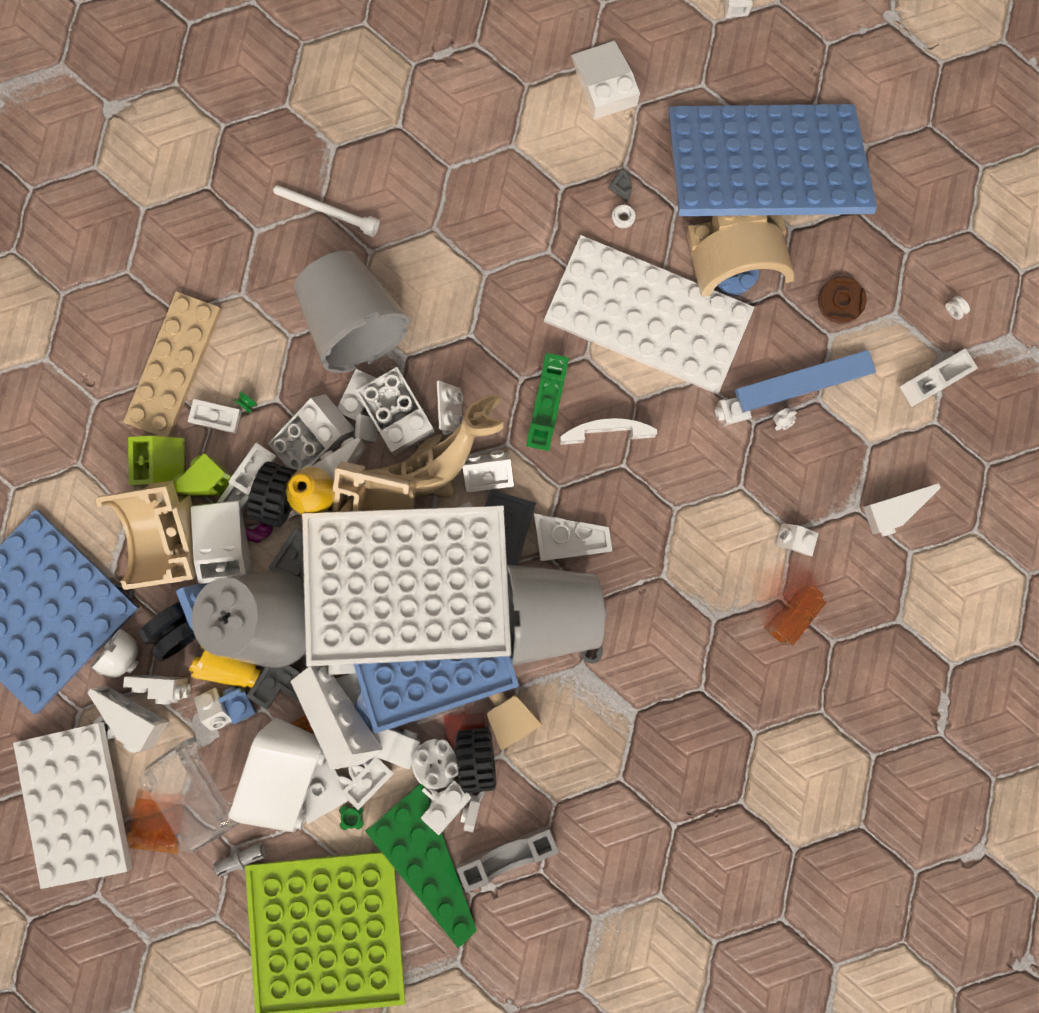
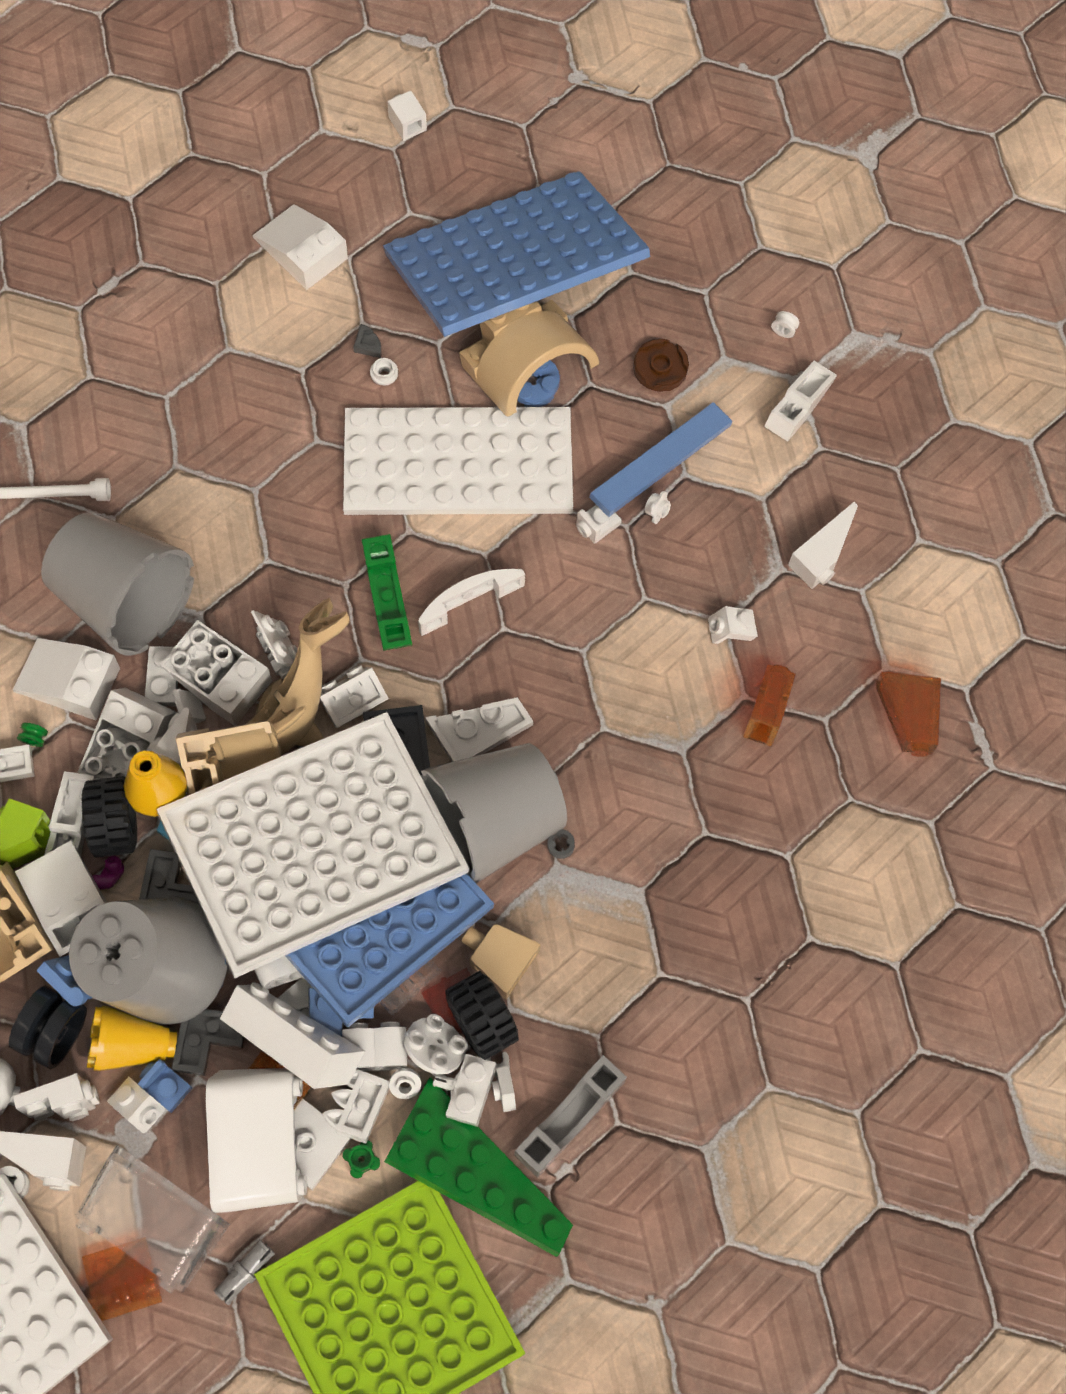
camera: 30 degrees left, 15 degrees down
none -> white slope [13,638,120,720]
none -> white plate [389,1067,421,1099]
none -> clear orange slope [876,672,941,757]

